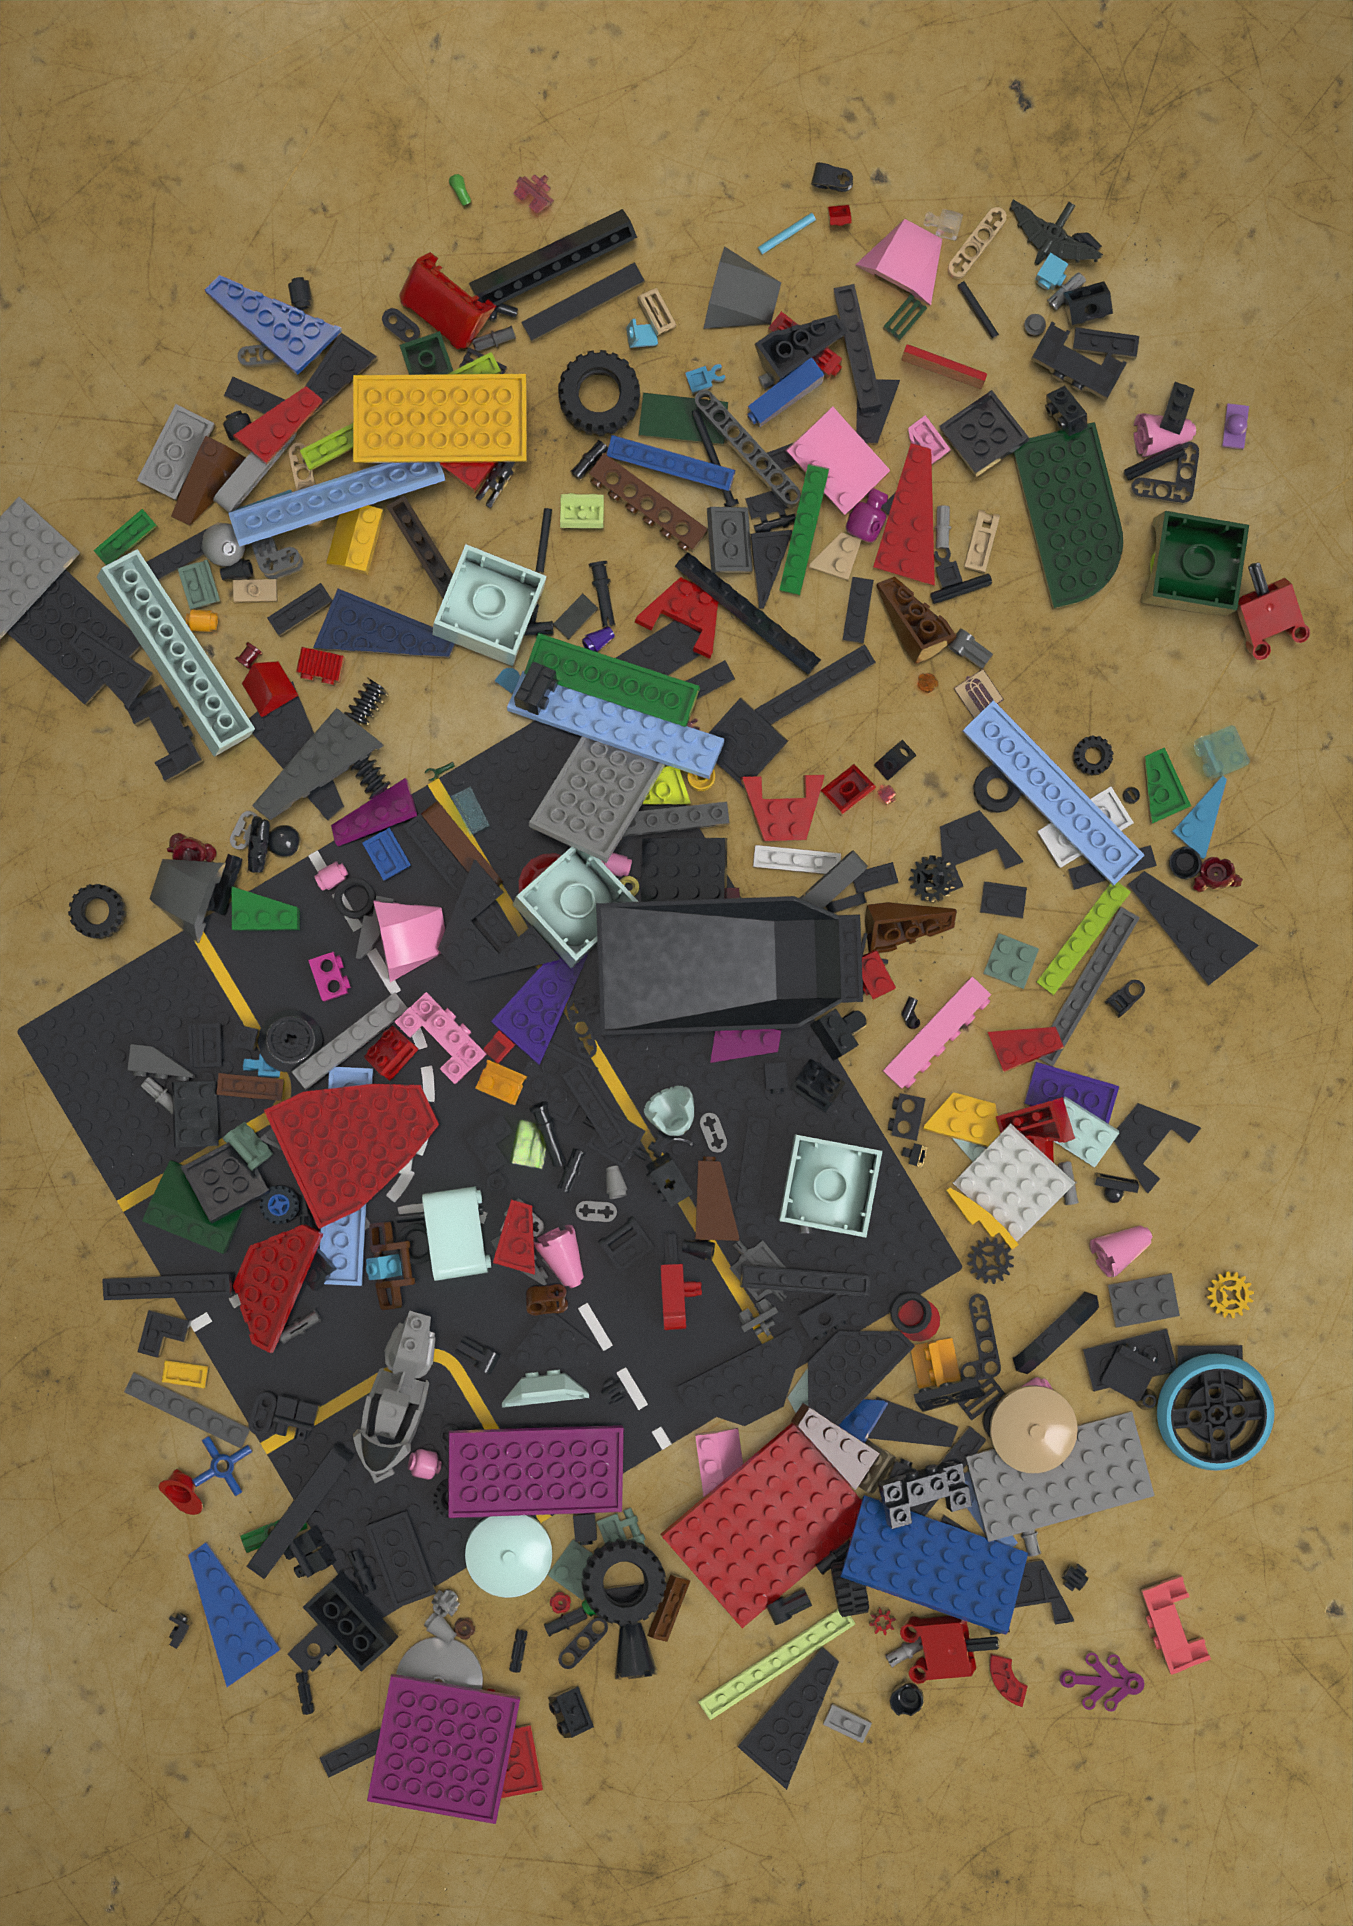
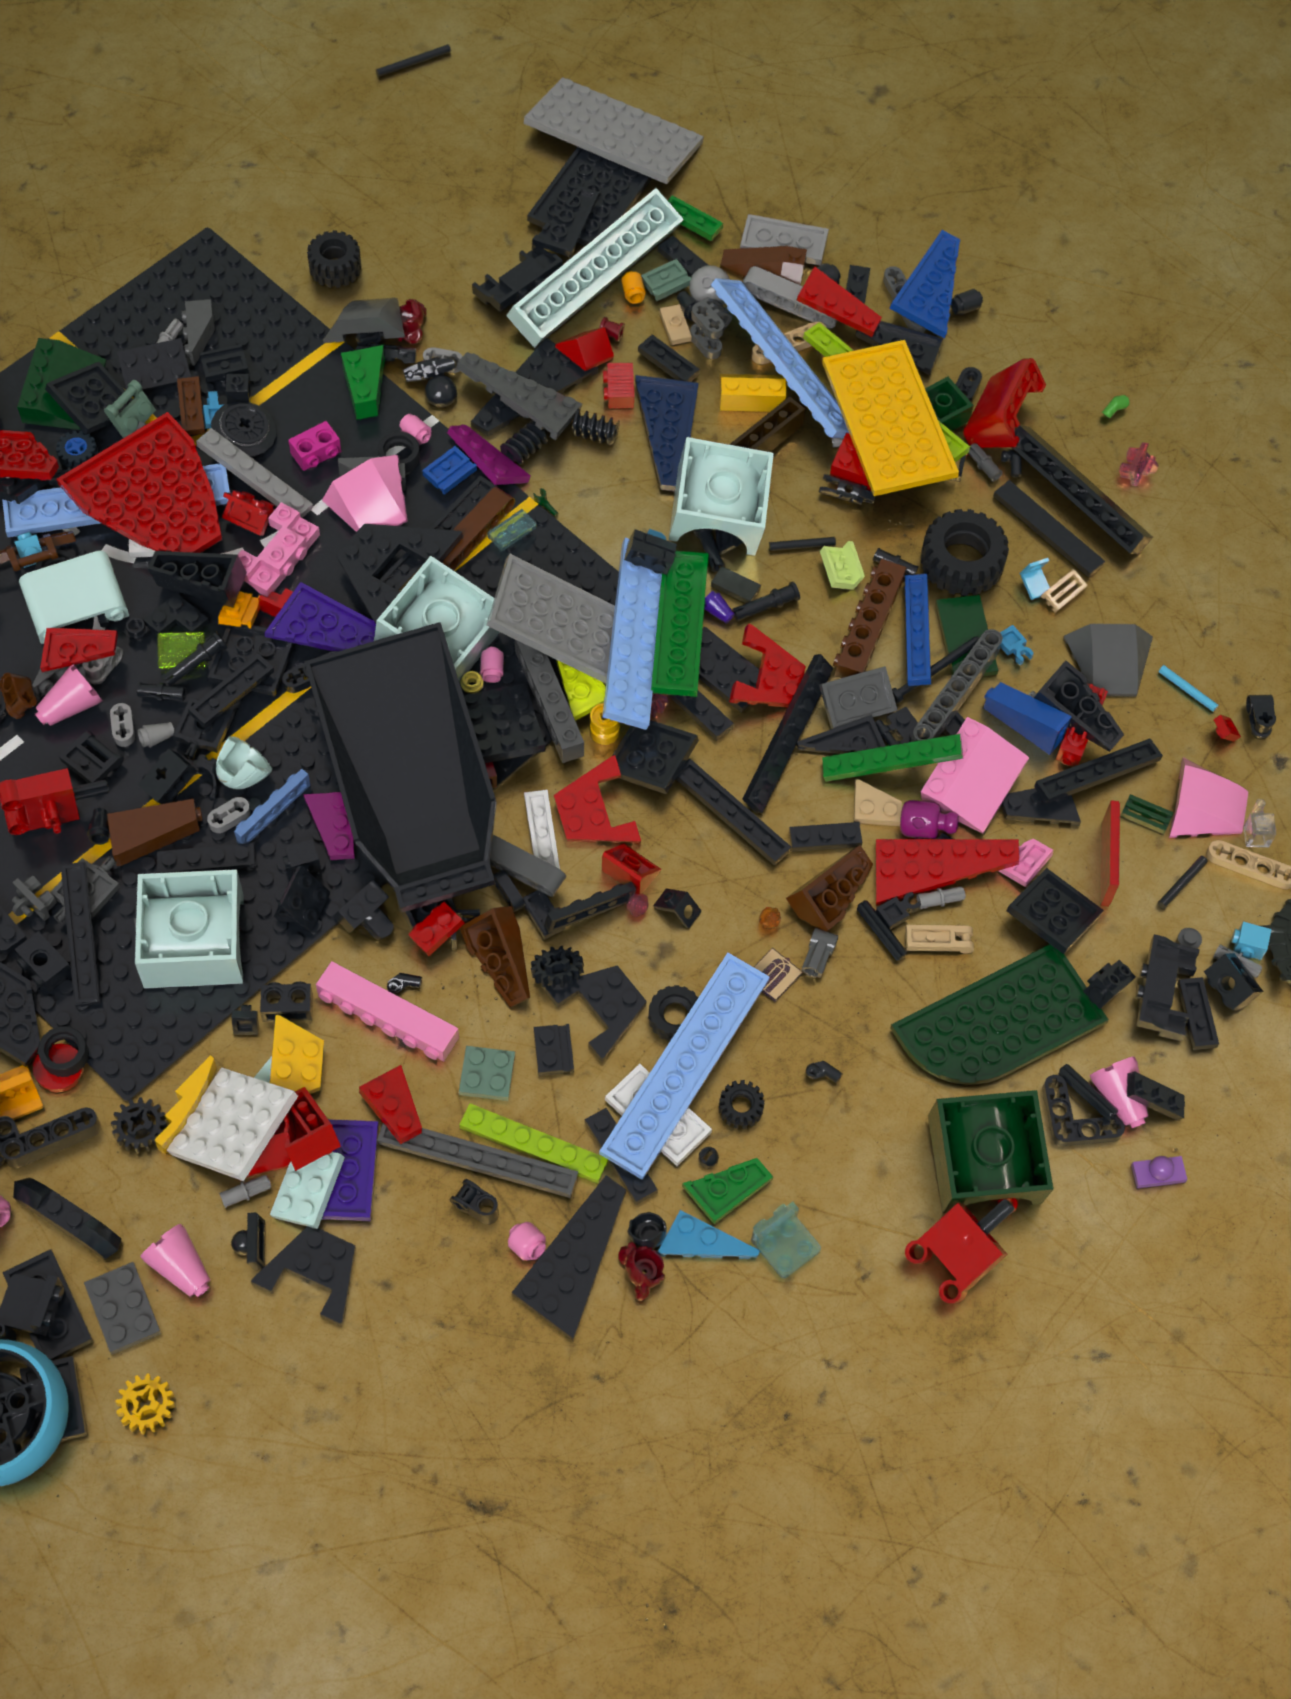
camera: 75 degrees right, 25 degrees down
none -> black wedge [148,551,247,608]
none -> medium blue plate [234,769,311,844]
none -> bright pink head [508,1222,546,1261]
none -> black plate [544,882,636,933]
none -> black arm [806,1061,843,1083]

